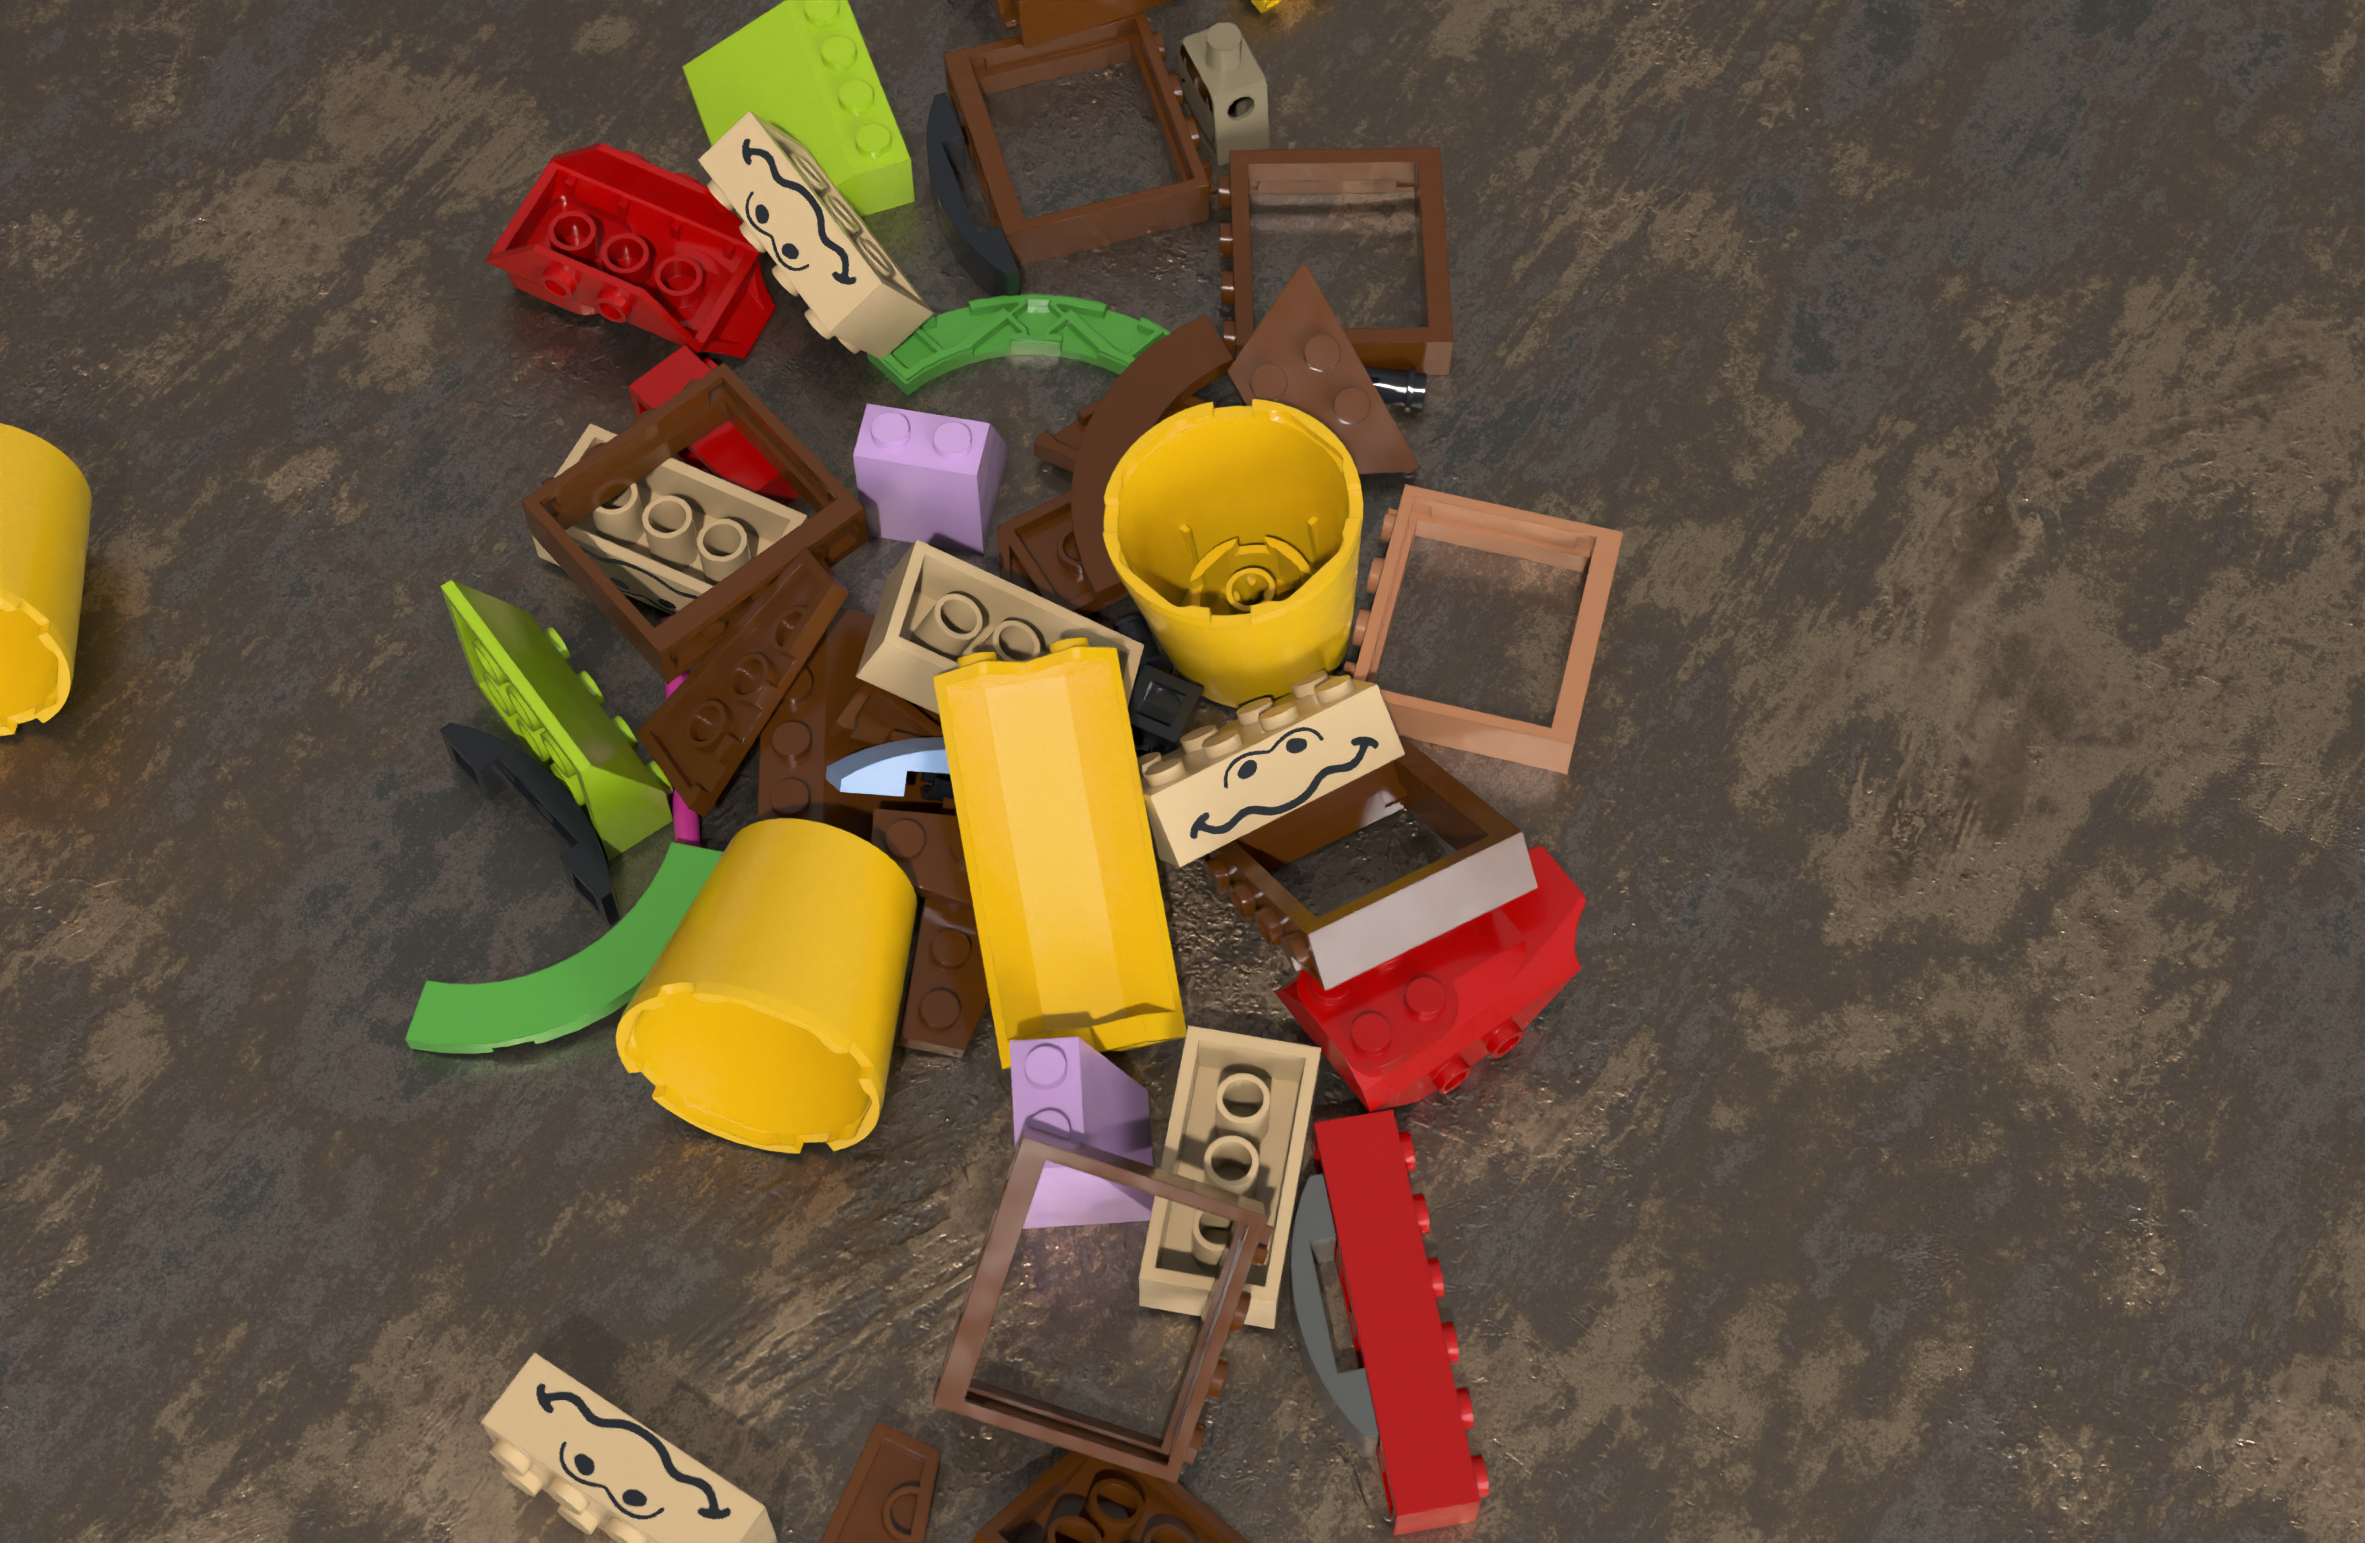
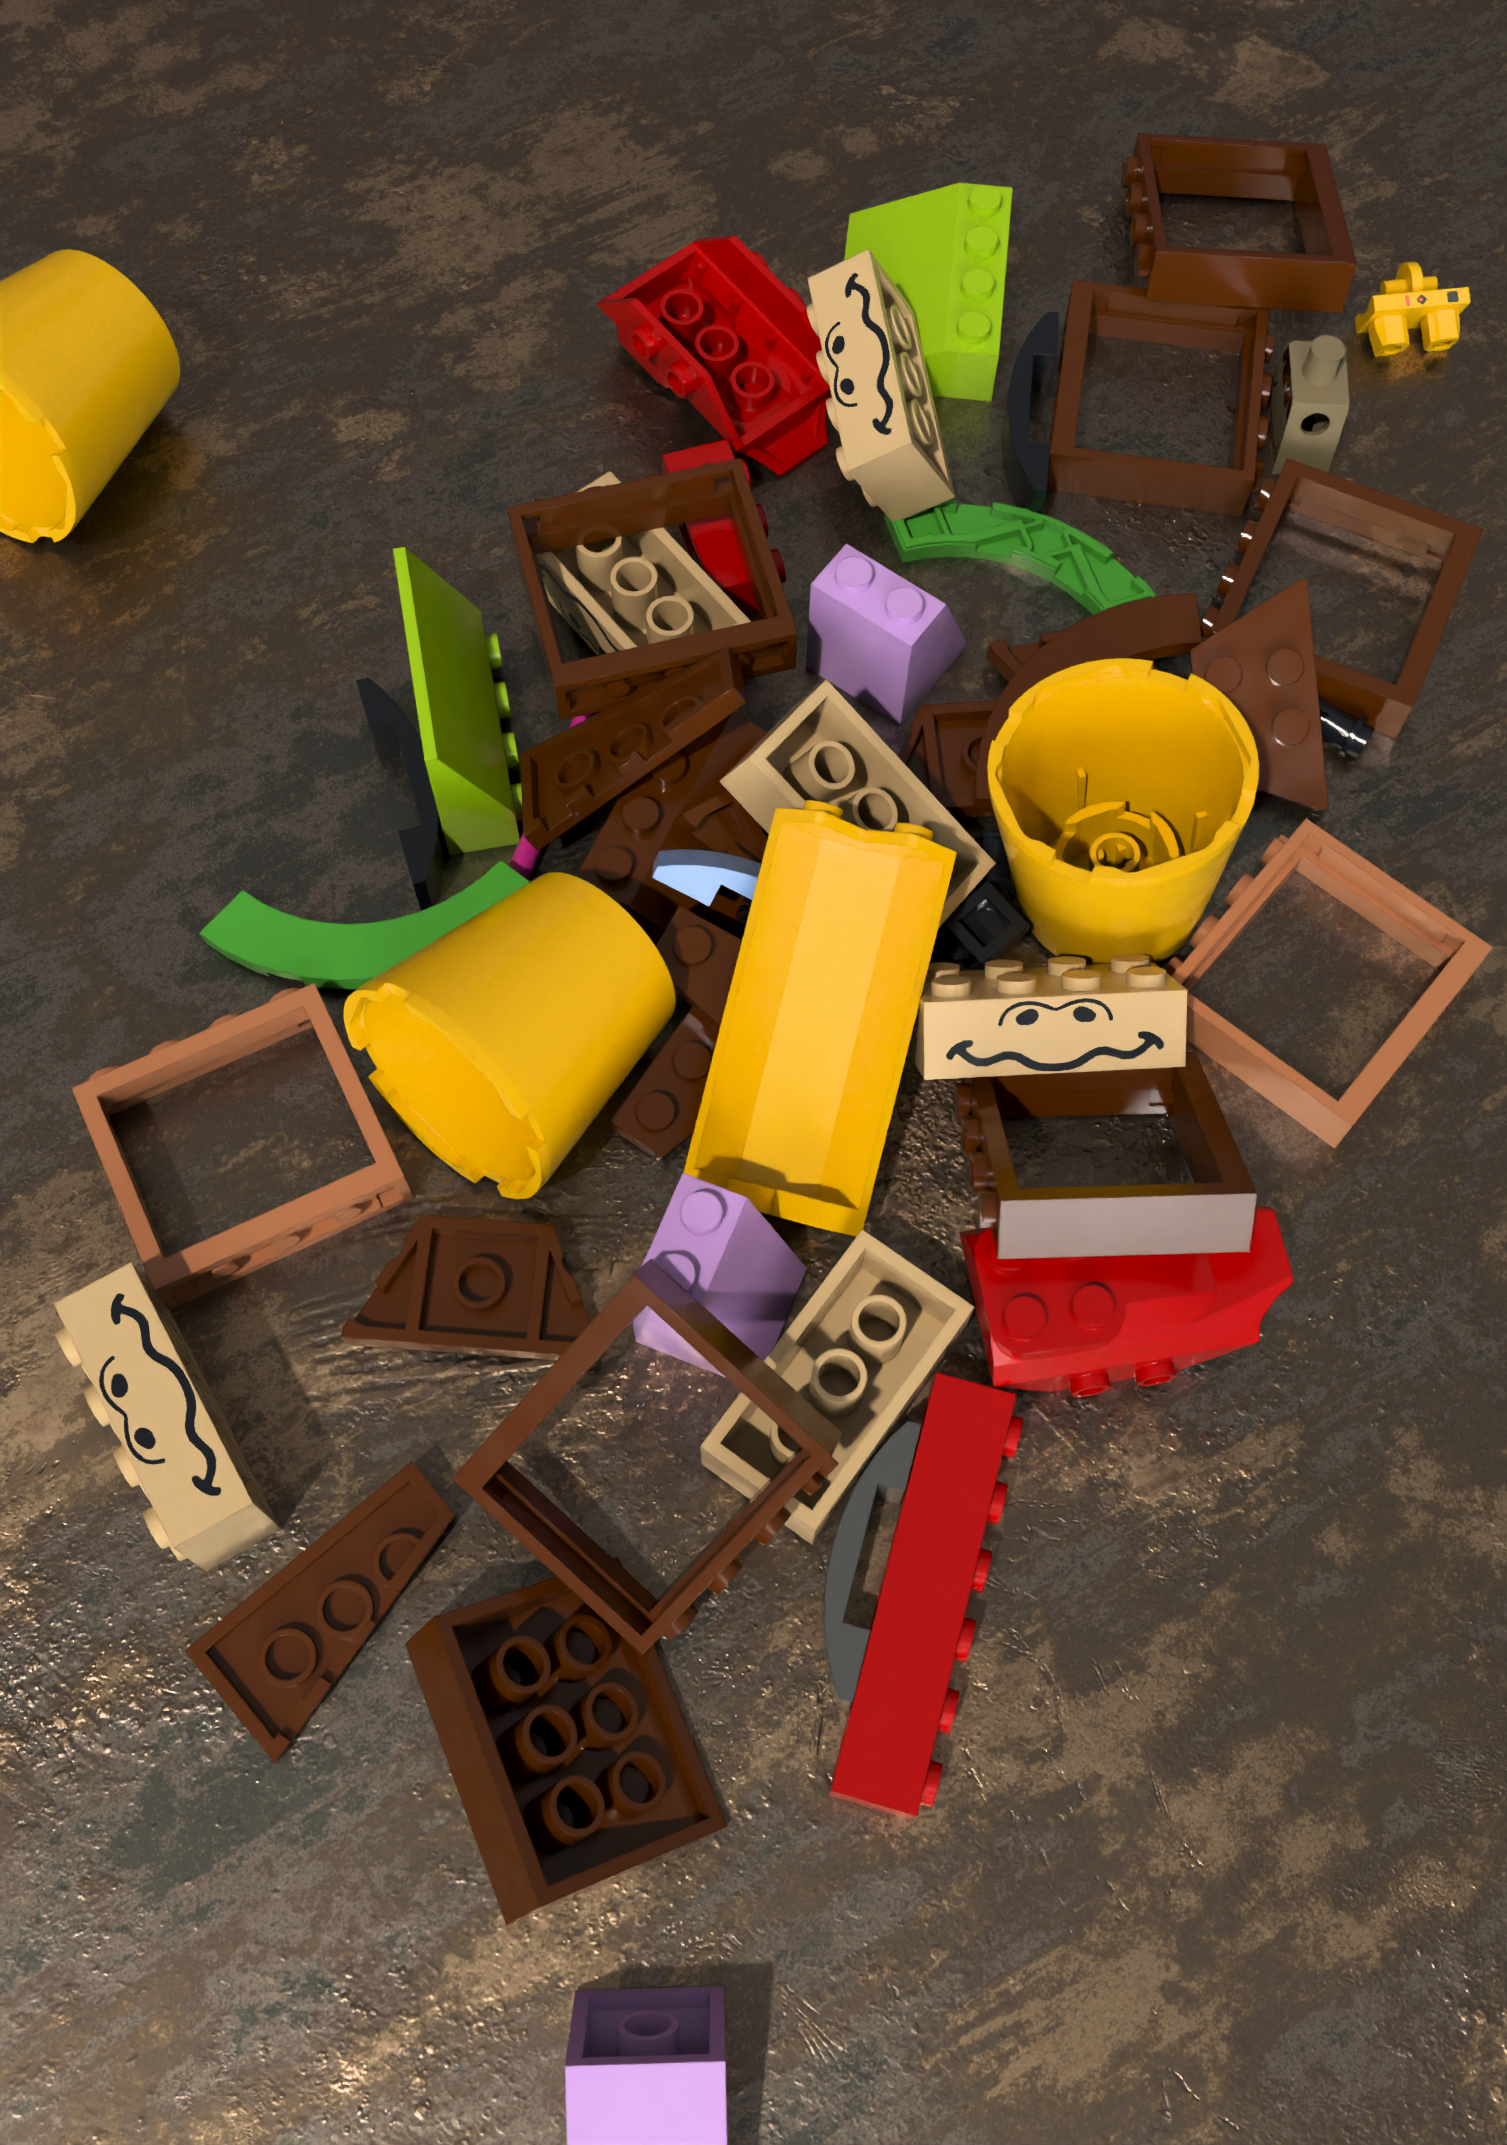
camera: 25 degrees right, 5 degrees up
none -> nougat window [71,983,413,1309]
none -> reddish brown wing [341,1214,602,1364]

